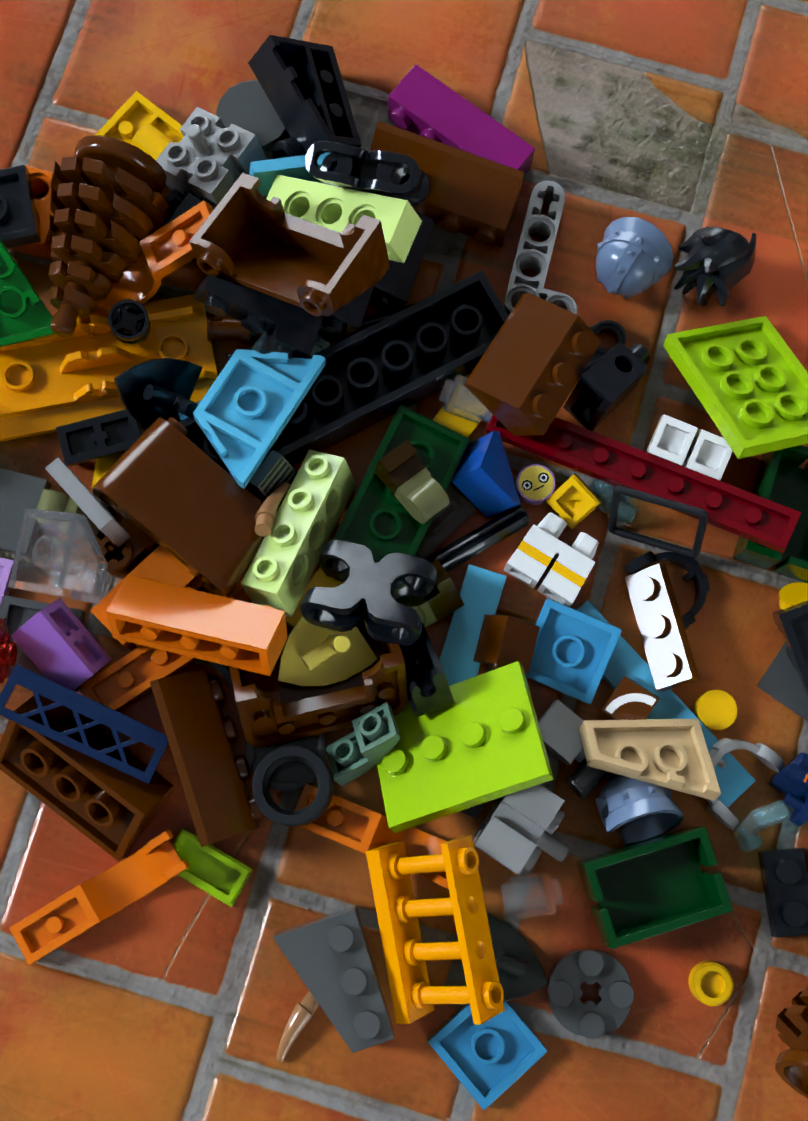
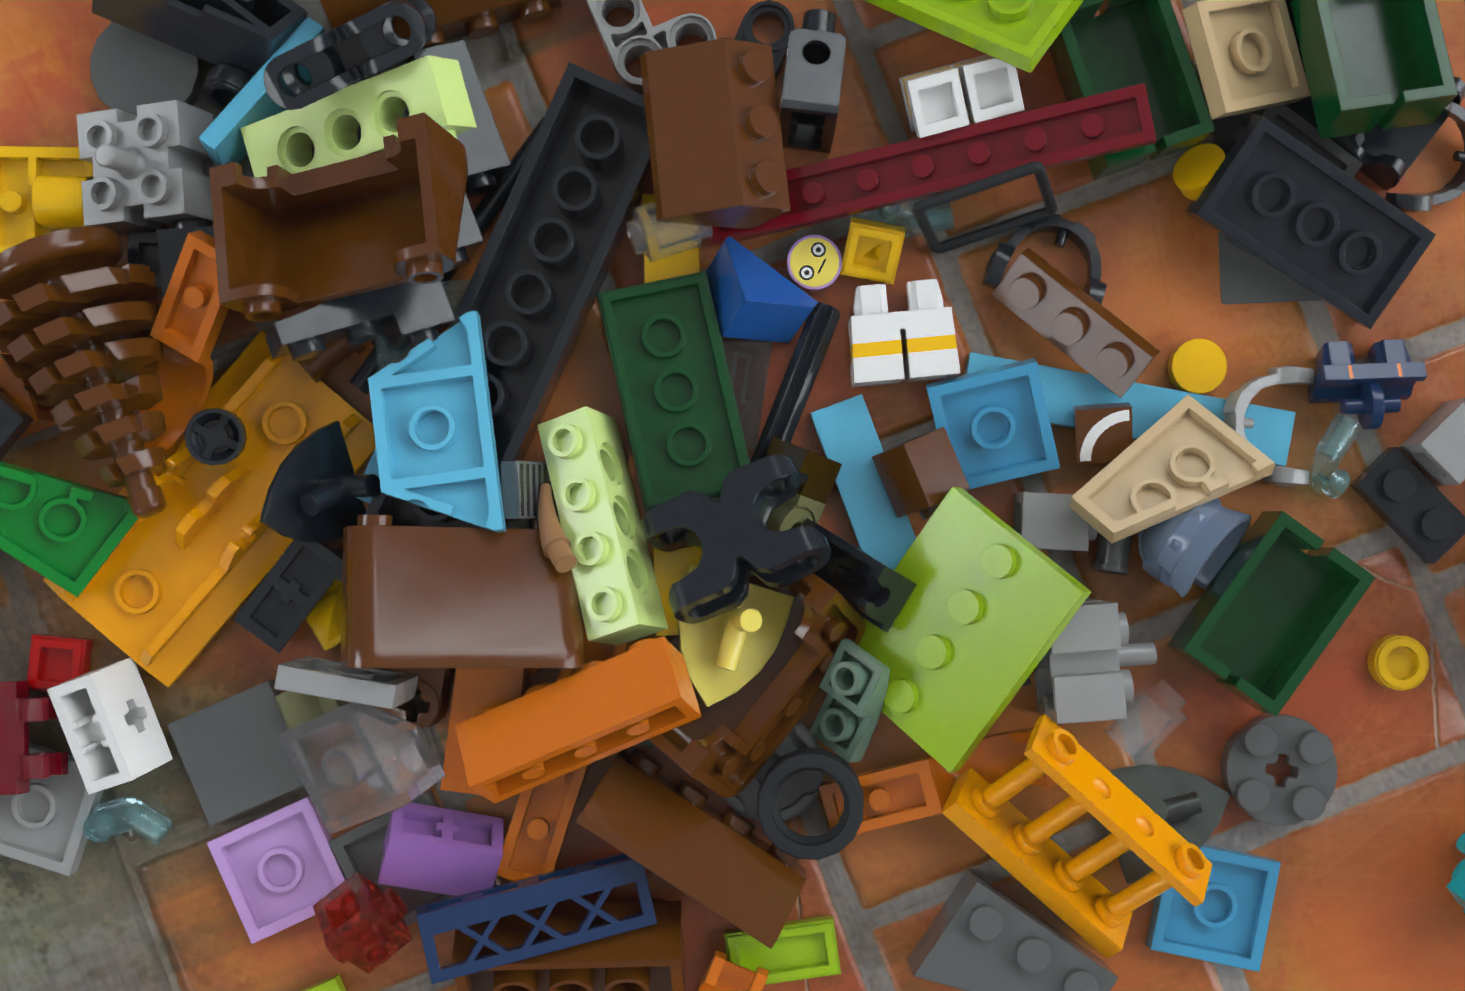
camera: 30 degrees left, 10 degrees up
leg [374,439,450,524] -> none

